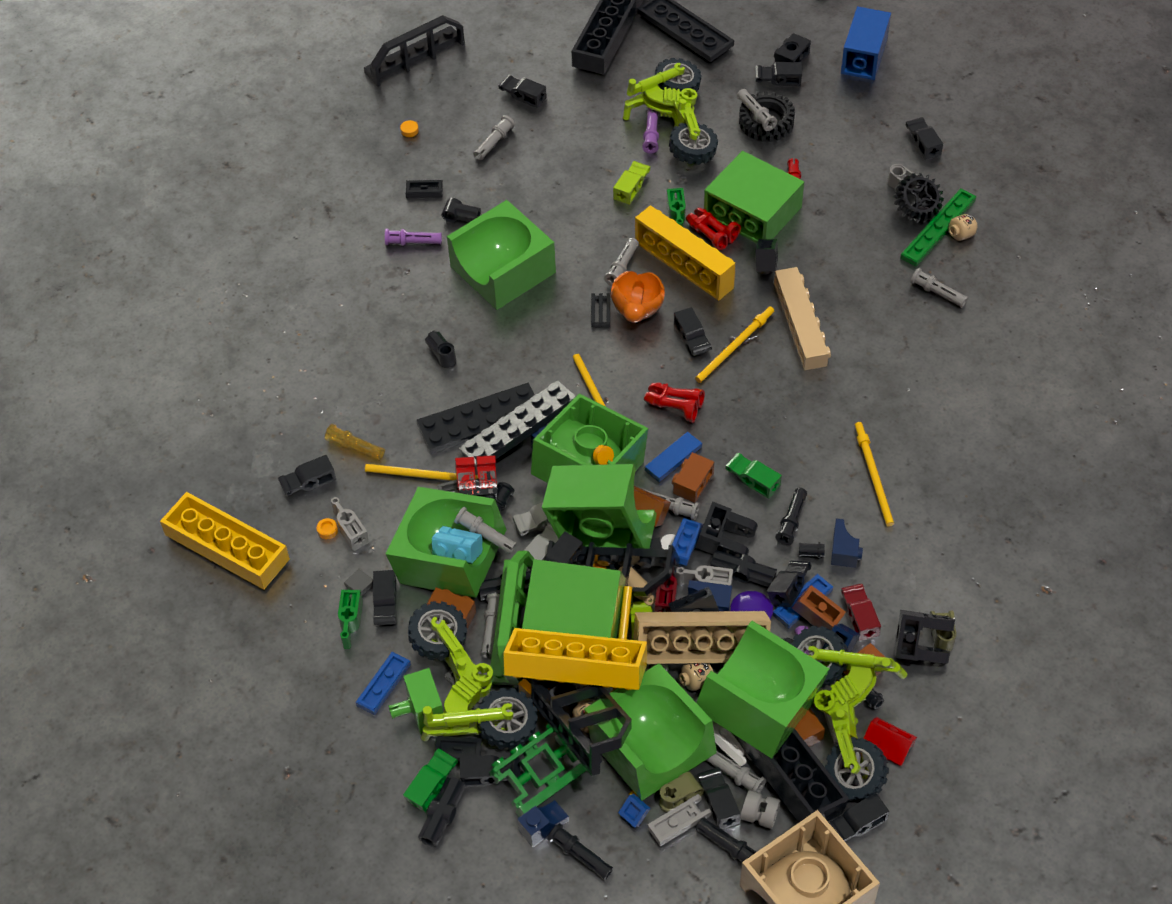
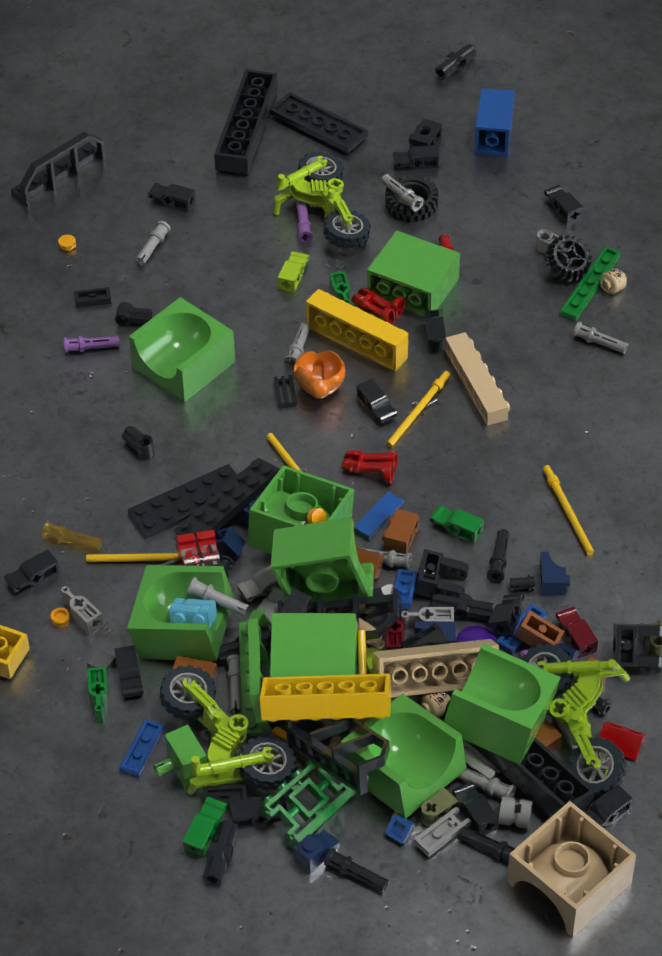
camera: 10 degrees left, 5 degrees down
none -> dark blue arch [215,527,246,558]

